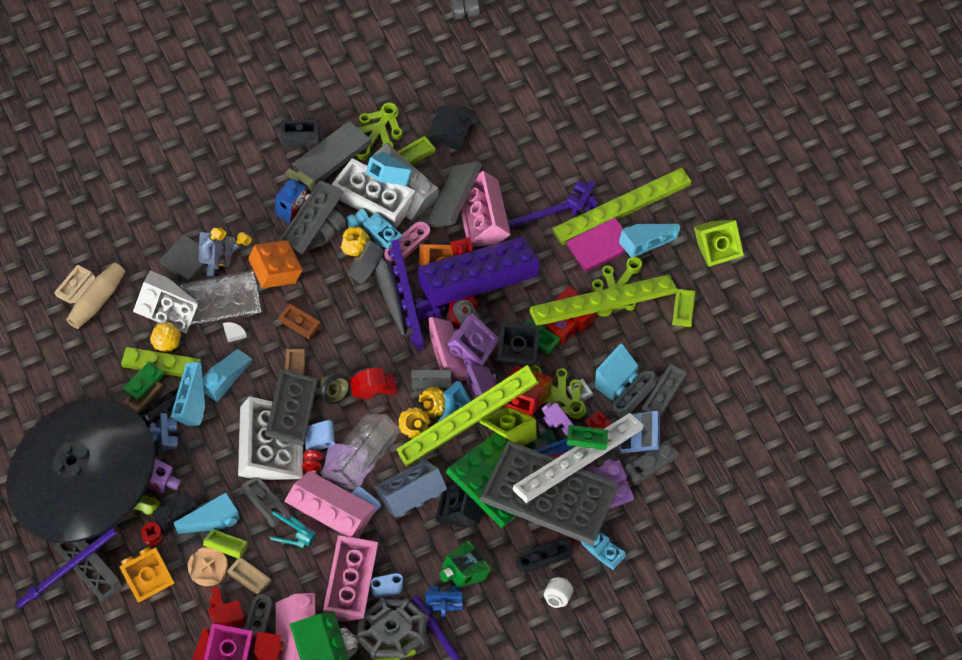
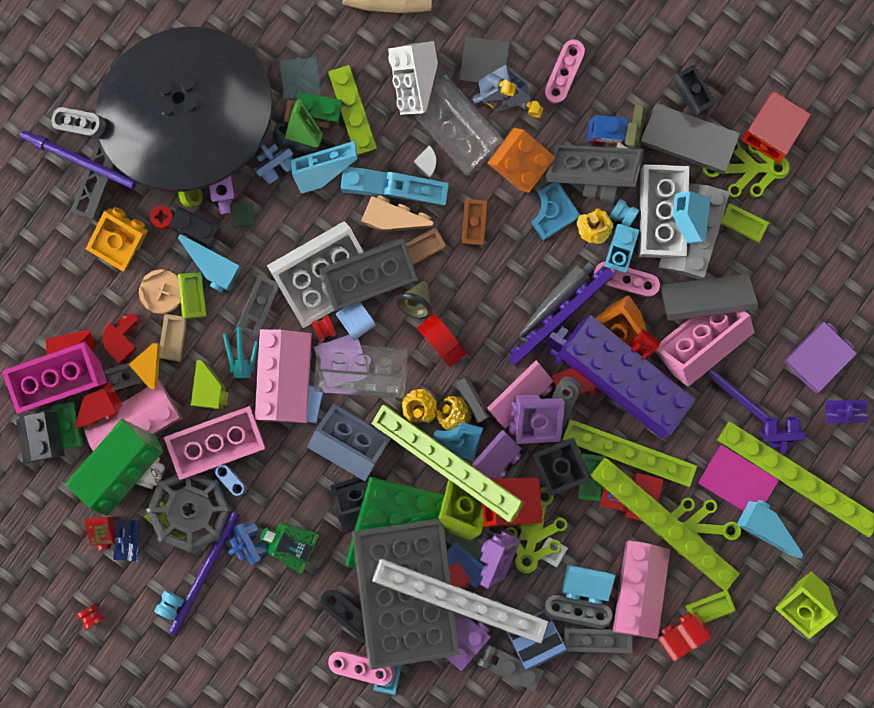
camera: 60 degrees right, 25 degrees up
yellow piece [150,322,181,352] -> none
dark grey slope [348,241,384,284] -> none
black slope [426,105,476,151] -> none
white head [544,577,573,608] -> none
green plate [567,425,608,450] -> none
red tile [584,410,611,429] -> none
none -> plate [51,107,106,137]
none -> light orange slope [129,343,161,390]
none -> lime slope [191,360,229,410]
none -> clear green tile [231,203,256,228]
none -> clear light blue piece [280,57,321,100]
none -> bright green slope [285,99,323,148]
none -> bright pink plate [329,650,395,685]
none -> light nougat slope [361,195,434,232]
none -> medium azure plate [384,172,449,206]
none -> dark azure tile [531,182,580,241]
none -> bright pink plate [545,40,585,104]
none -> lime plate [562,419,697,487]
none -> bright pink slope [613,540,670,639]
none -> red brick [658,612,712,661]
none -> brick [742,91,811,163]
none -> medium lavender brick [783,322,857,393]
none -> dark purple hips [825,400,868,423]

